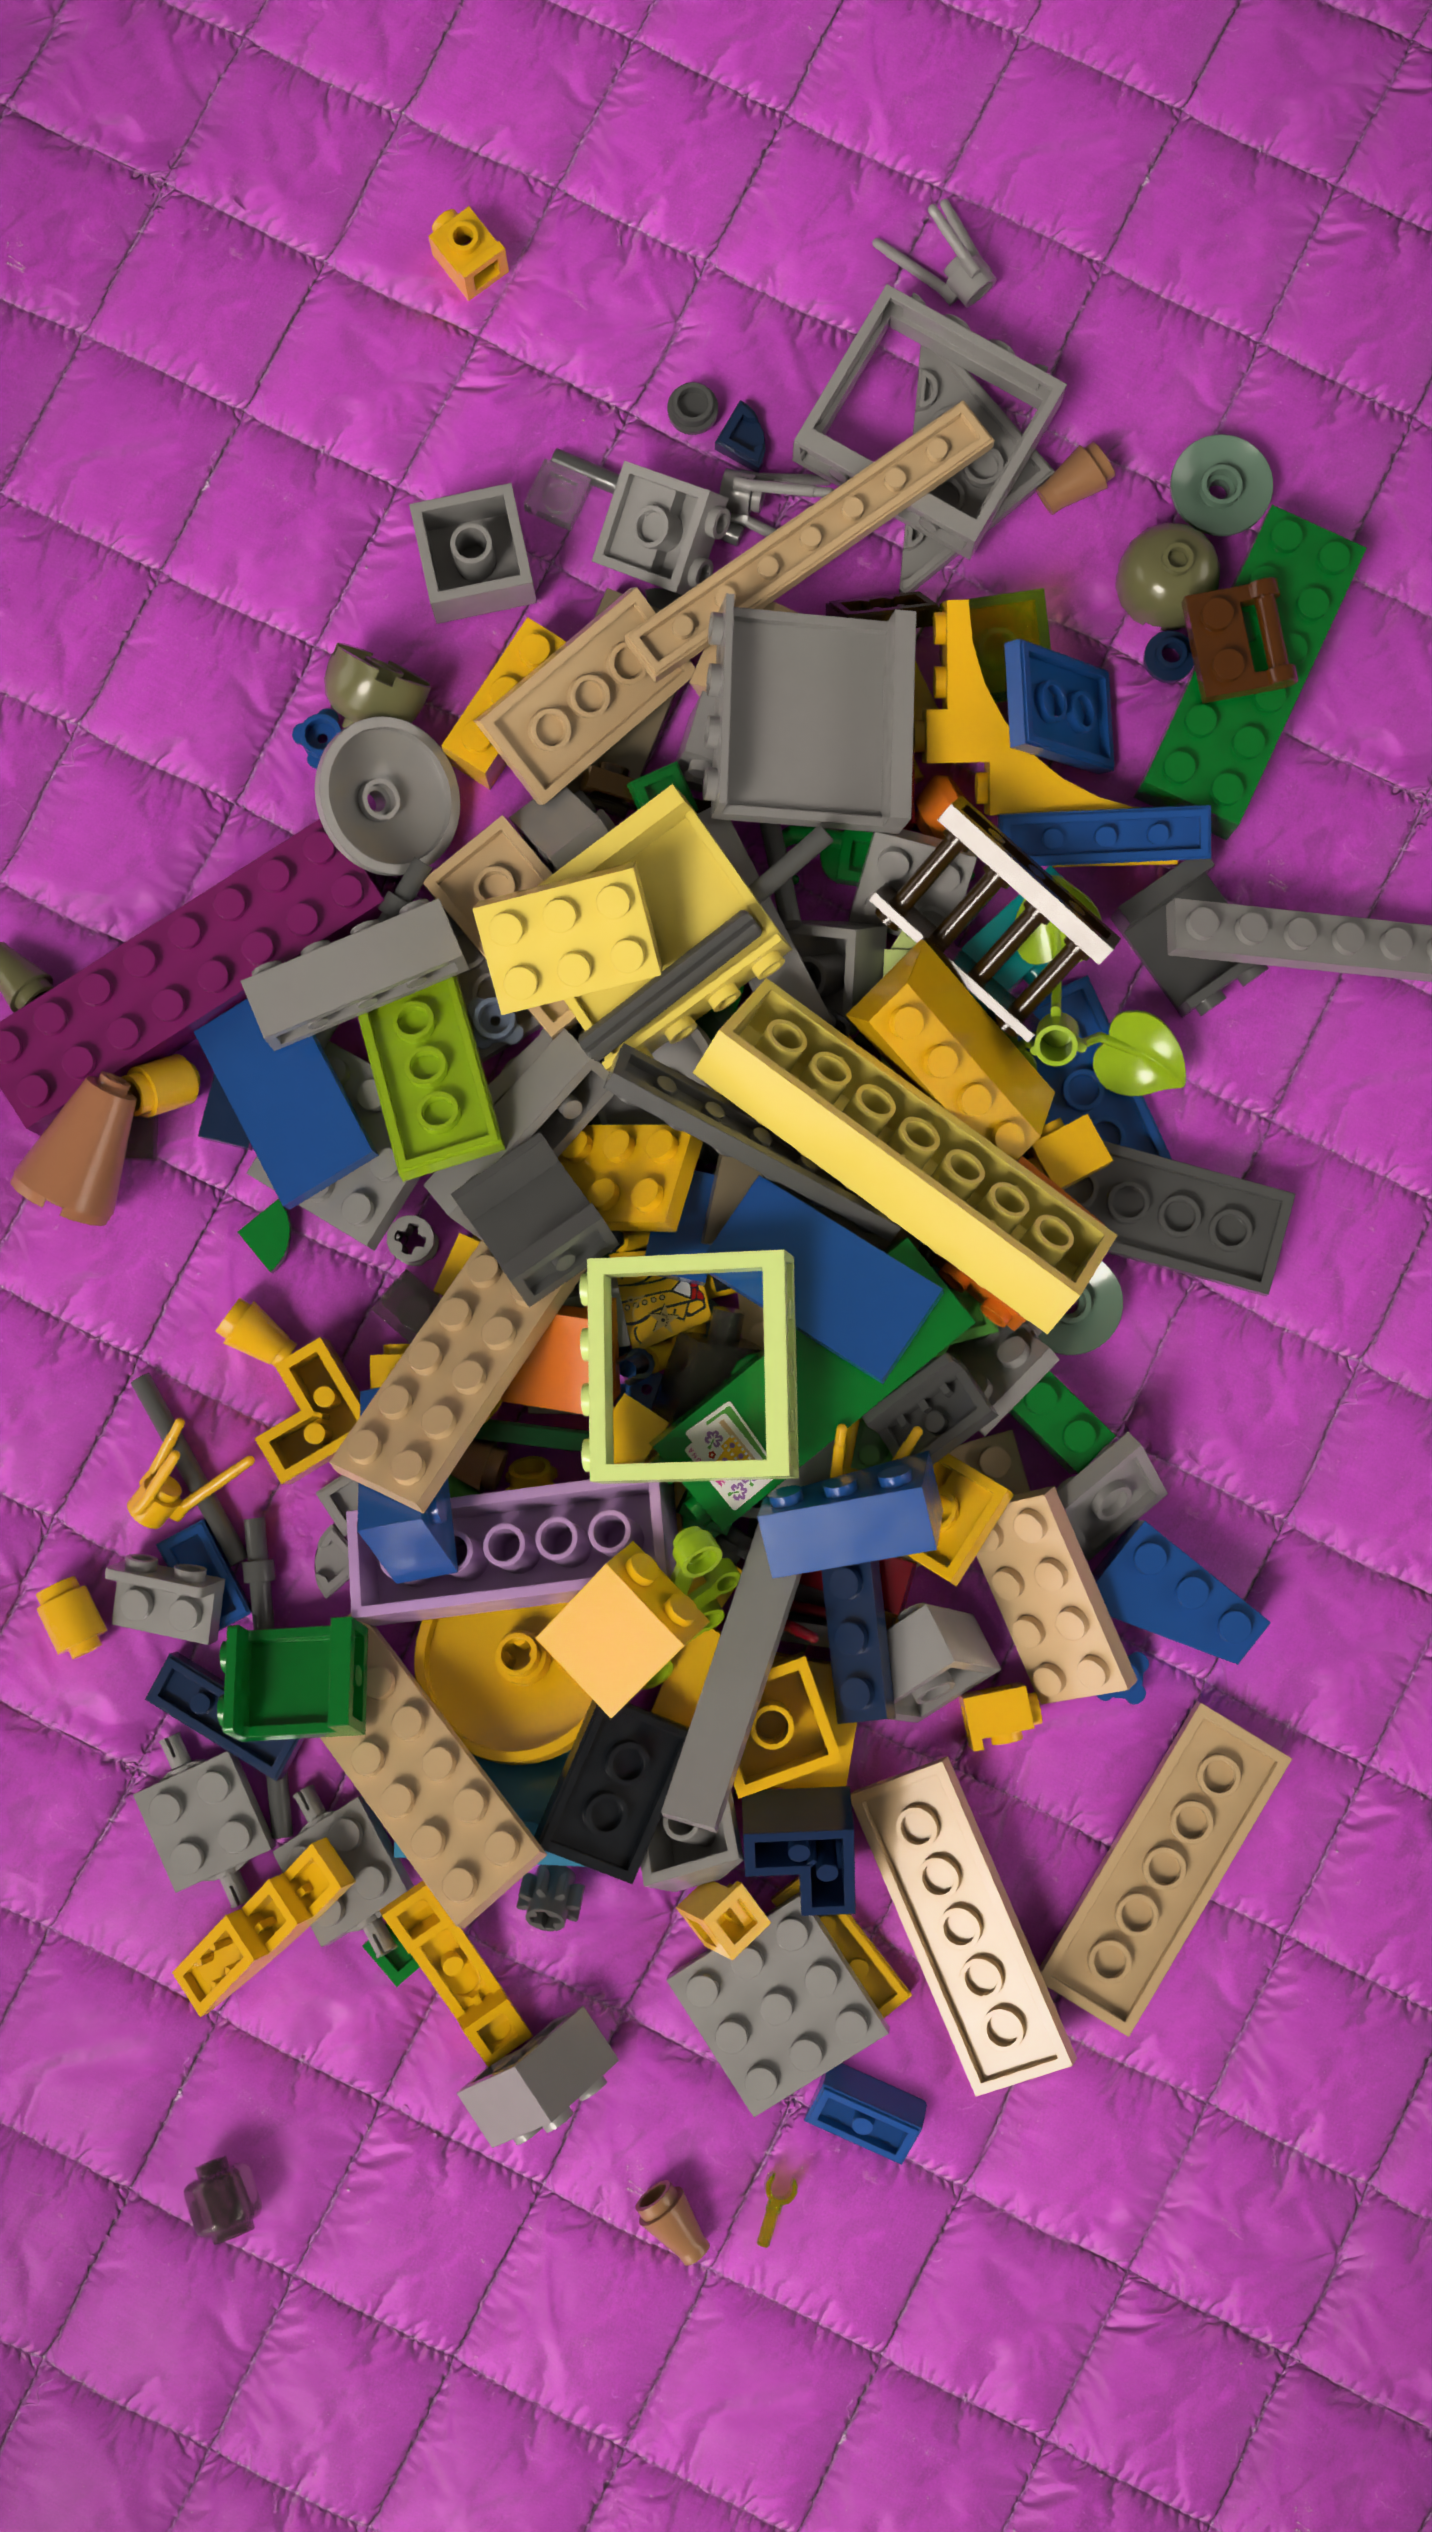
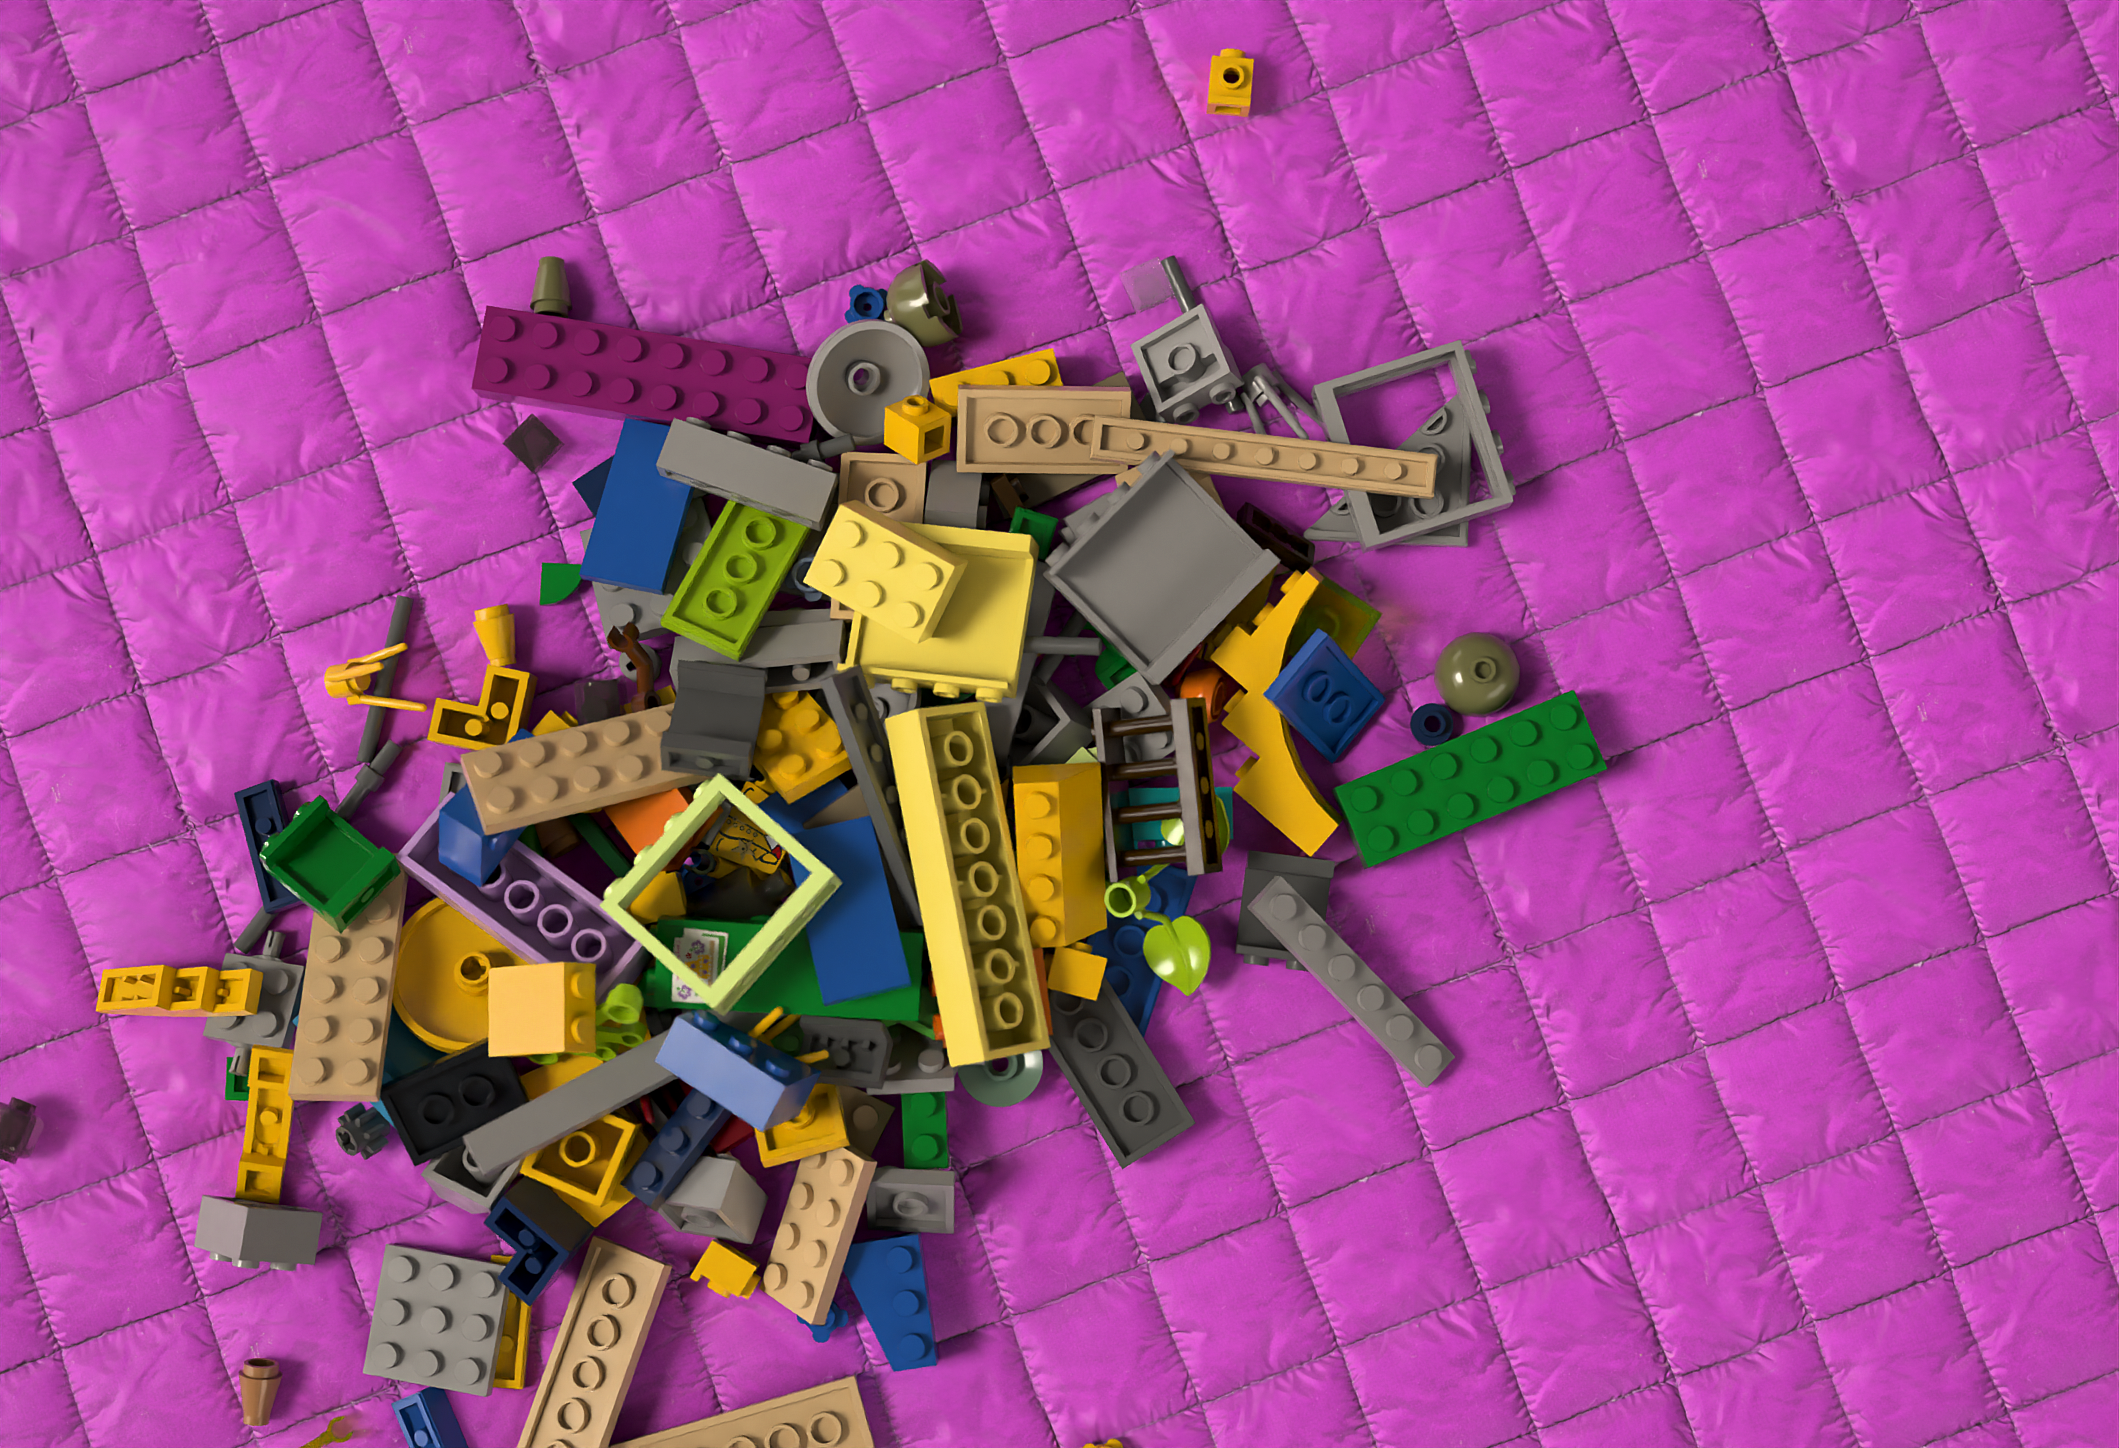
camera: 50 degrees right, 0 degrees up
nougat cone [10,1071,137,1226] -> none
yellow brick [36,1576,108,1659] -> none
light grey bracket [105,1554,225,1645] -> none
yellow brick [121,1054,200,1118] -> none
light grey plate [133,1732,277,1908] -> none
blue tile [156,1519,252,1631] -> none
light grey tile [315,1524,350,1599] -> none
light grey brick [409,483,537,624] -> none
plate [505,1456,558,1491] -> none
dark grey axle [578,910,762,1061] -> none
dark grey plate [667,382,718,435] -> none
yellow brick [676,1881,771,1960] -> none
dark blue tile [715,400,766,473] -> none
light grey plant [872,199,997,308] -> none
blue tile [998,805,1211,866] -> none
medium nougat cone [1036,442,1116,515] -> none
sand green dish [1170,434,1273,536] -> none
reddish brown plate [1181,577,1298,704] -> none
none -> reddish brown arm [607,621,662,713]
none -> yellow brick [884,394,951,465]

